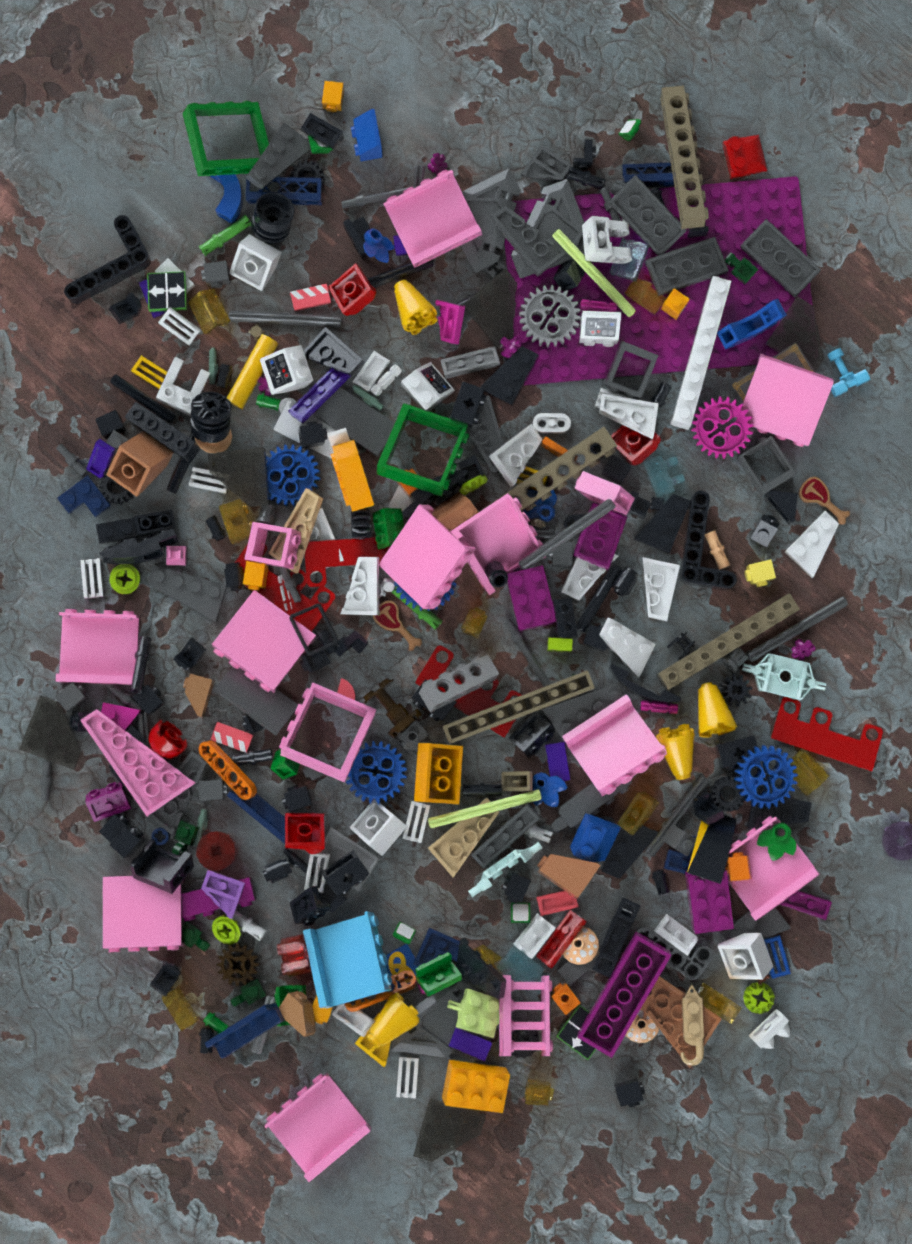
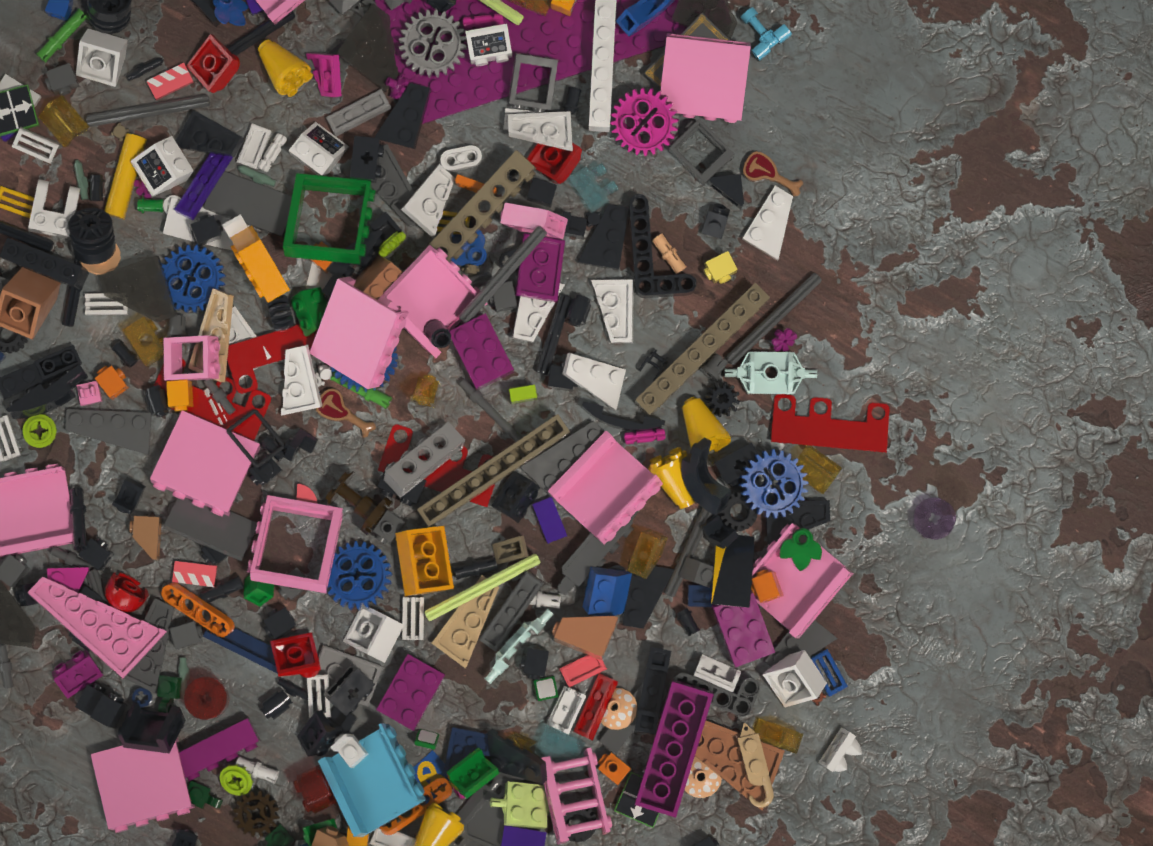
camera: 15 degrees left, 0 degrees up
medium lavender wing [201,870,245,919] -> none
blue plate [532,772,568,807] -> none
black bracket [553,598,578,639] -> none
lime gear [743,982,775,1014] -> none
magenta tile [780,890,832,920] -> none
none -> orange brick [95,365,130,400]
none -> black piece [126,58,164,81]
none -> white bracket [330,734,368,768]
none -> magenta brick [376,654,446,731]
none -> black arch [681,437,731,516]

